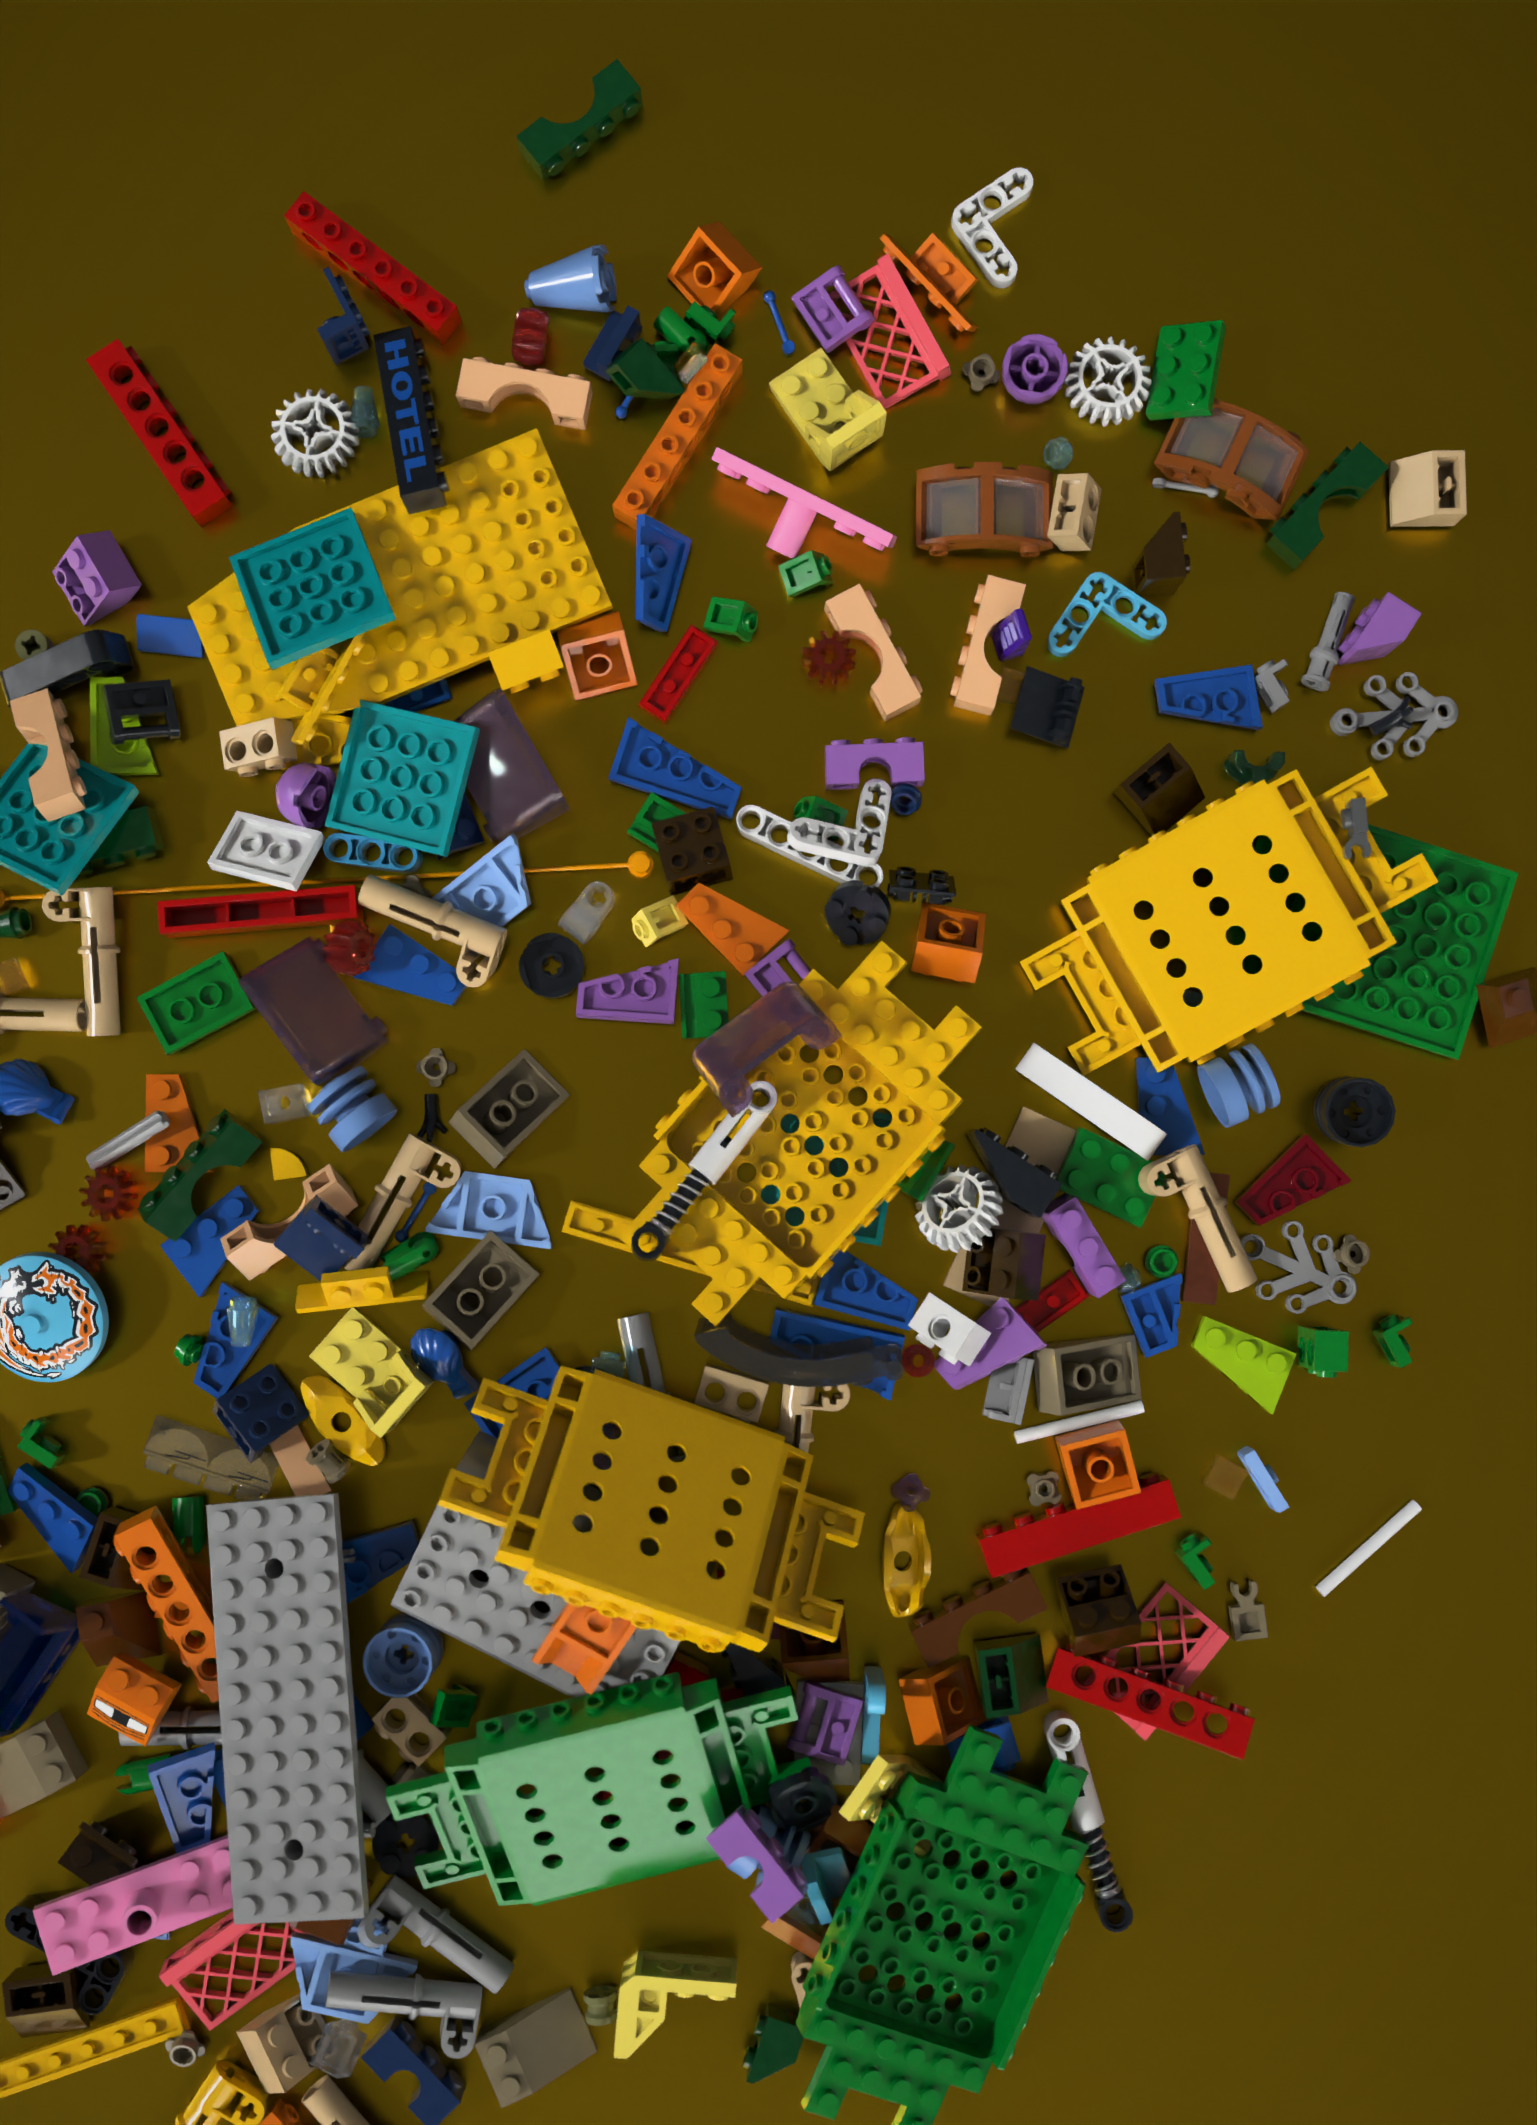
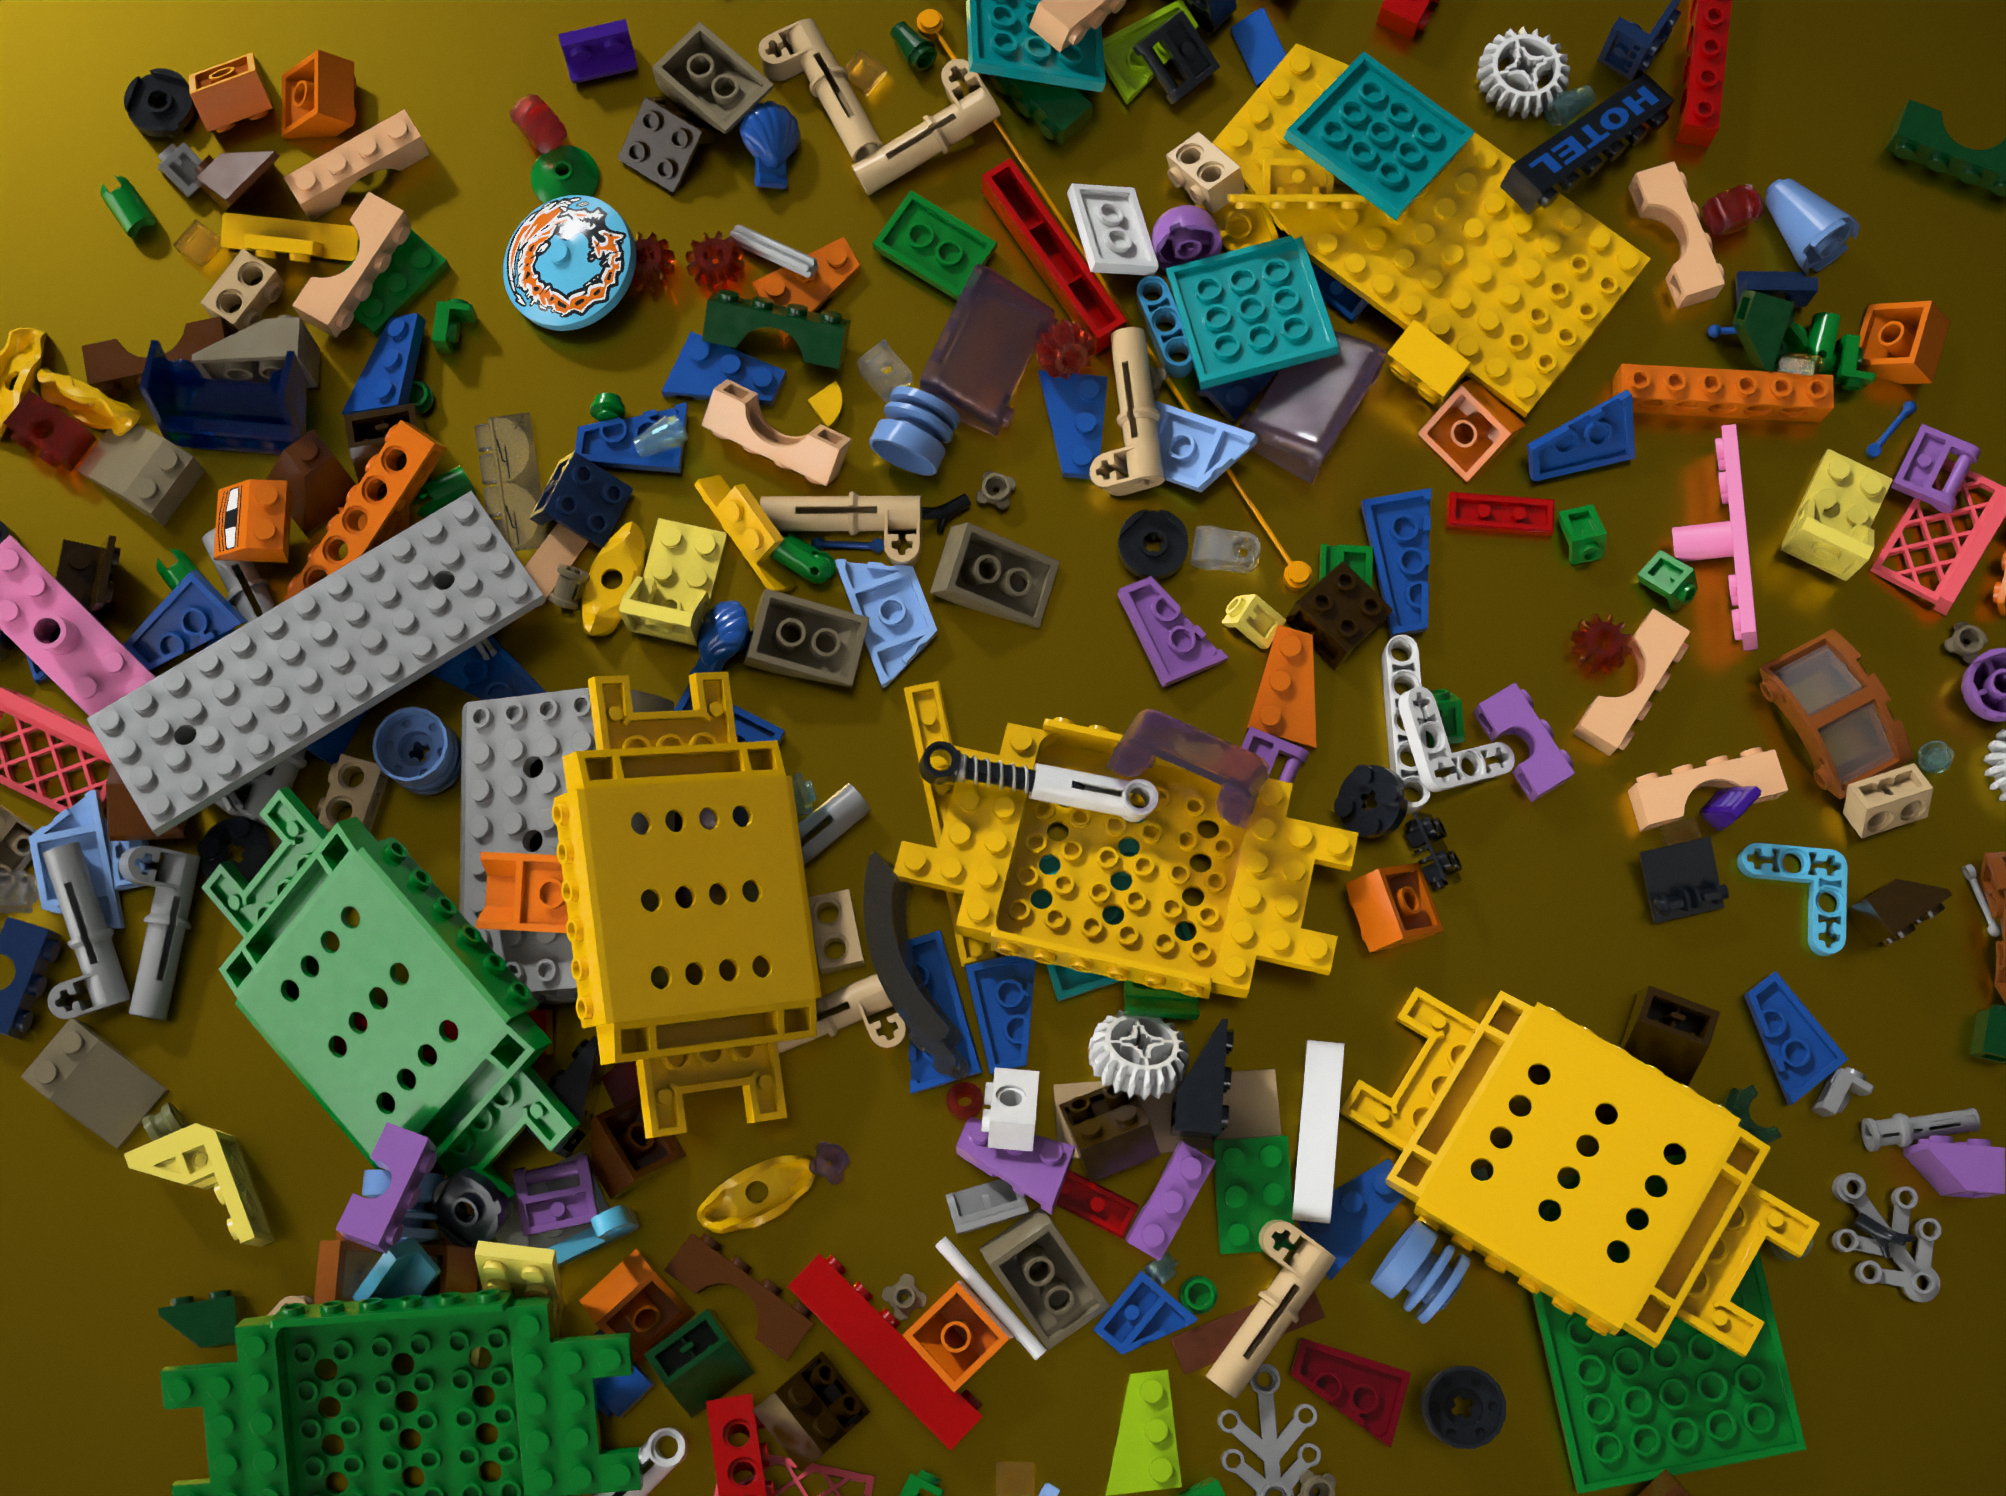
camera: 65 degrees right, 10 degrees down
dark blue bracket [274,1195,368,1281] -> none
green bracket [429,1684,478,1728] -> none
green plate [679,971,730,1039] -> none
dark blue plate [890,783,922,815] -> none
dark grey plate [1341,798,1371,860] -> none

